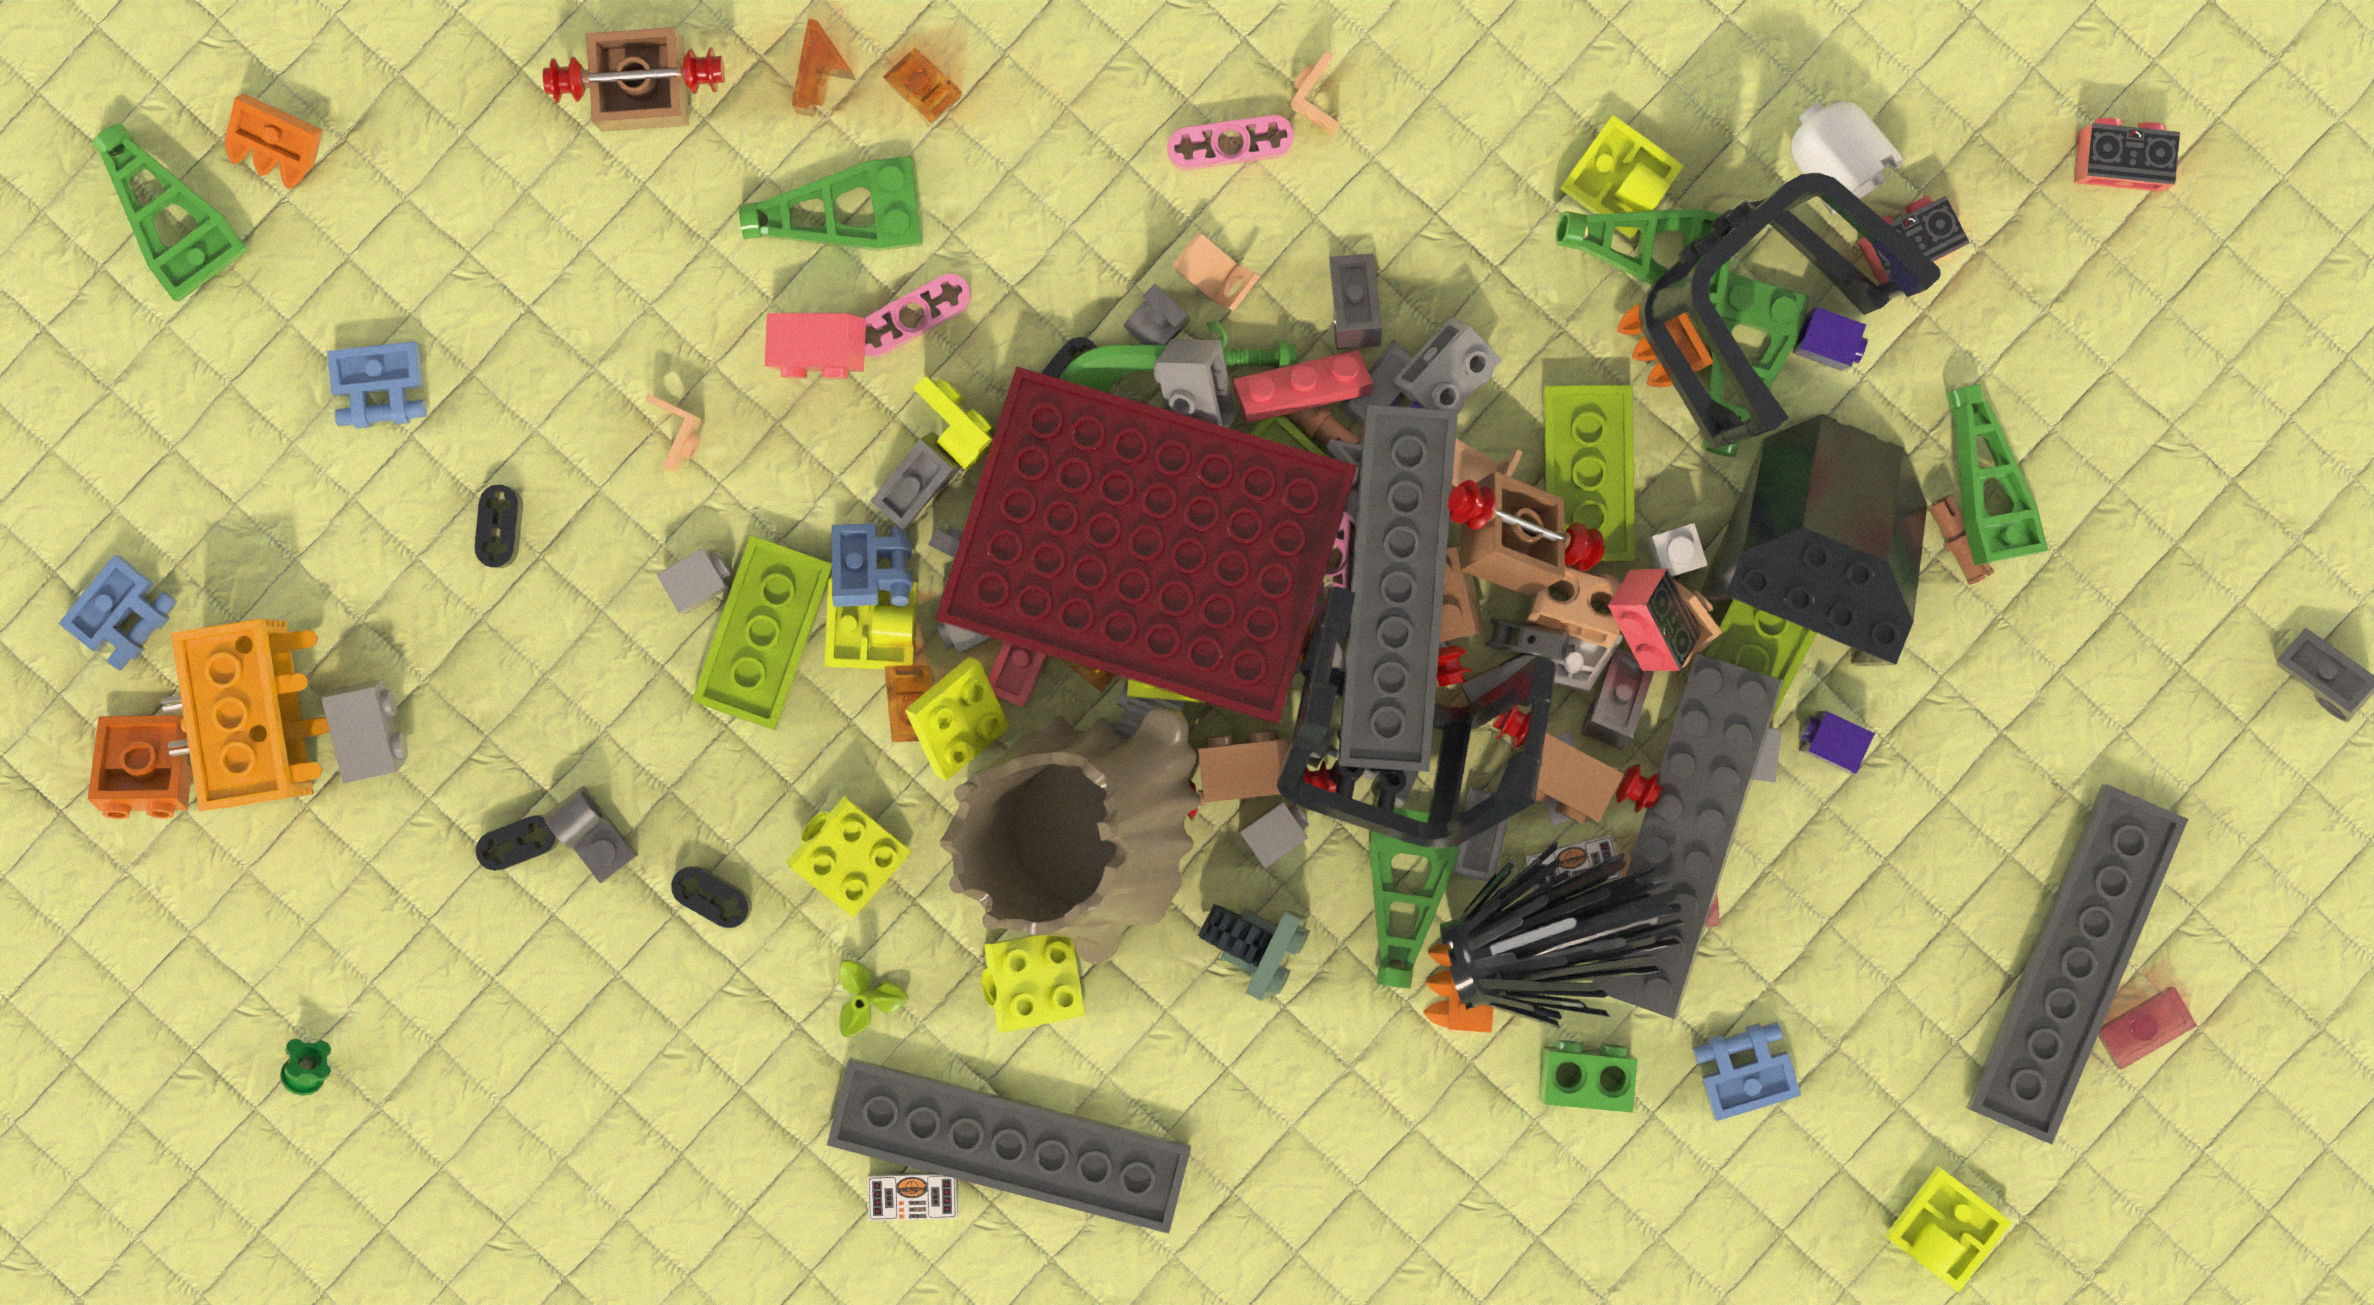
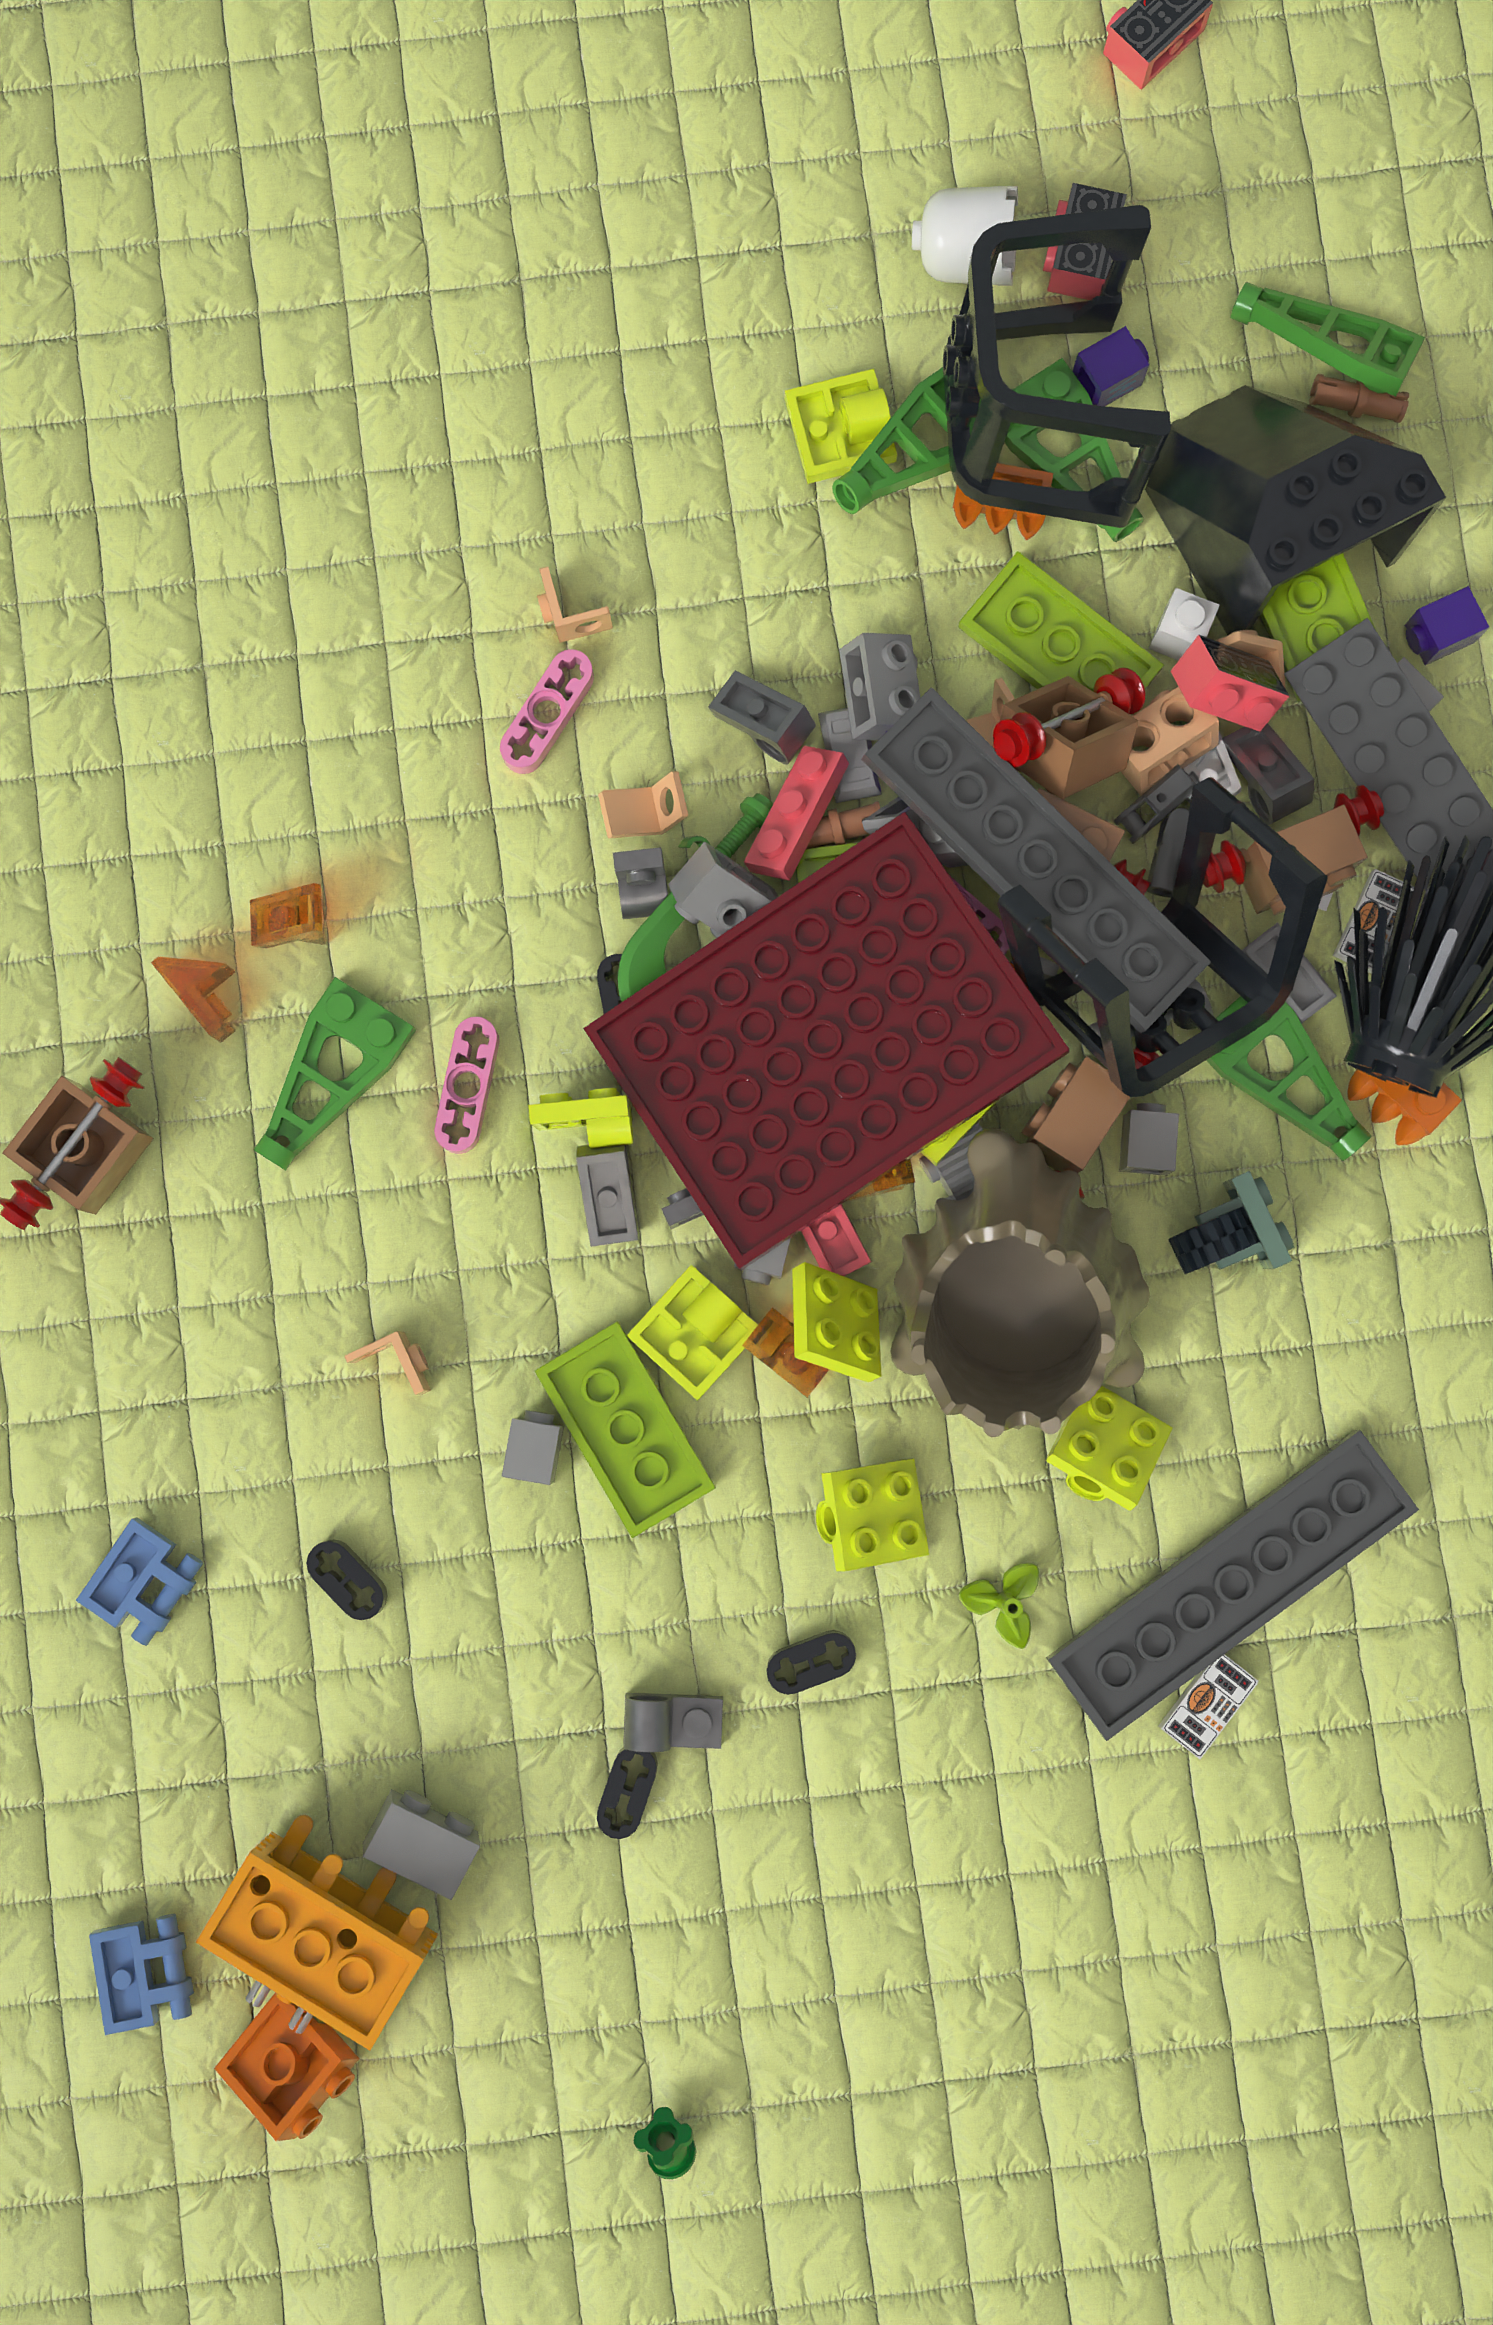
camera: 45 degrees left, 5 degrees down
coral brick [765,313,866,379] -> none
medium blue plate [832,523,913,607] -> none

